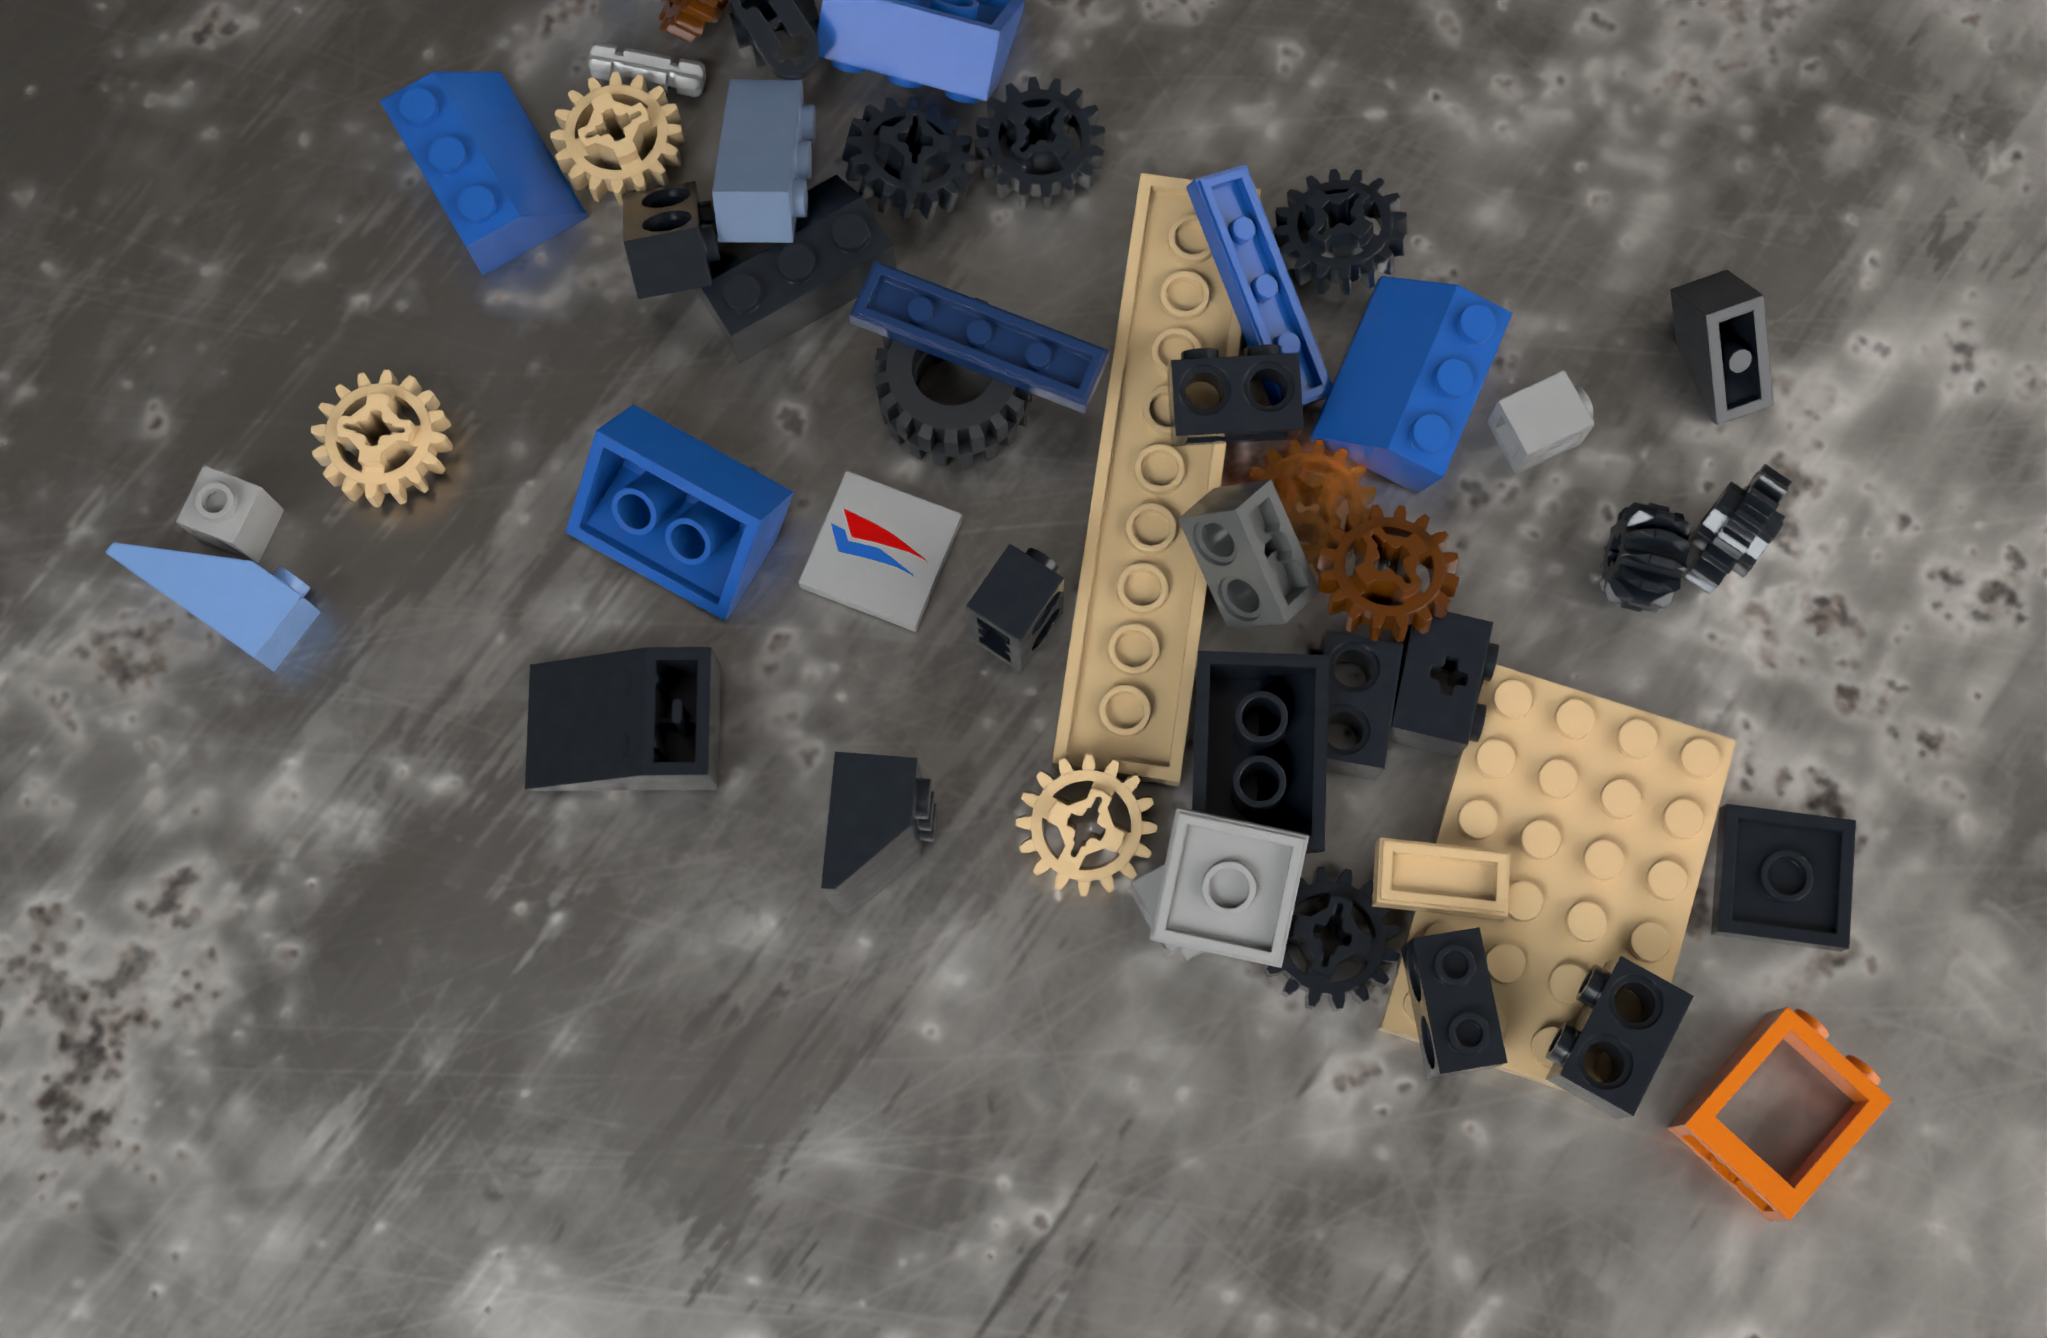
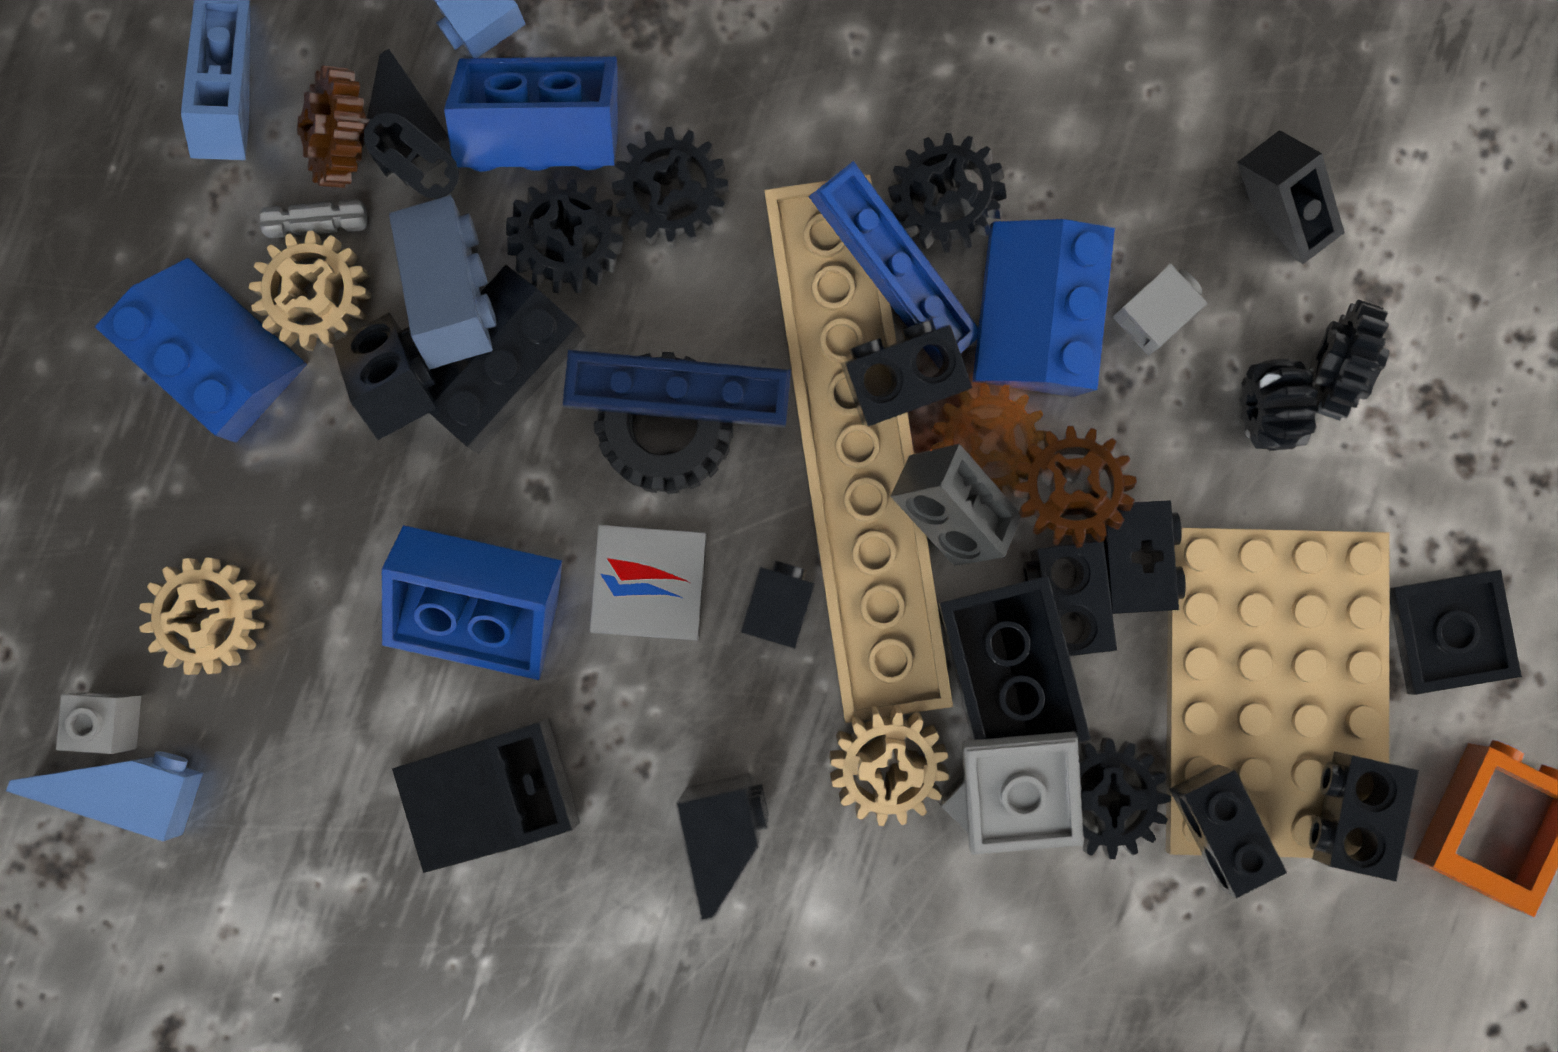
camera: 15 degrees left, 10 degrees up
tan tile [1372,838,1511,920] -> none

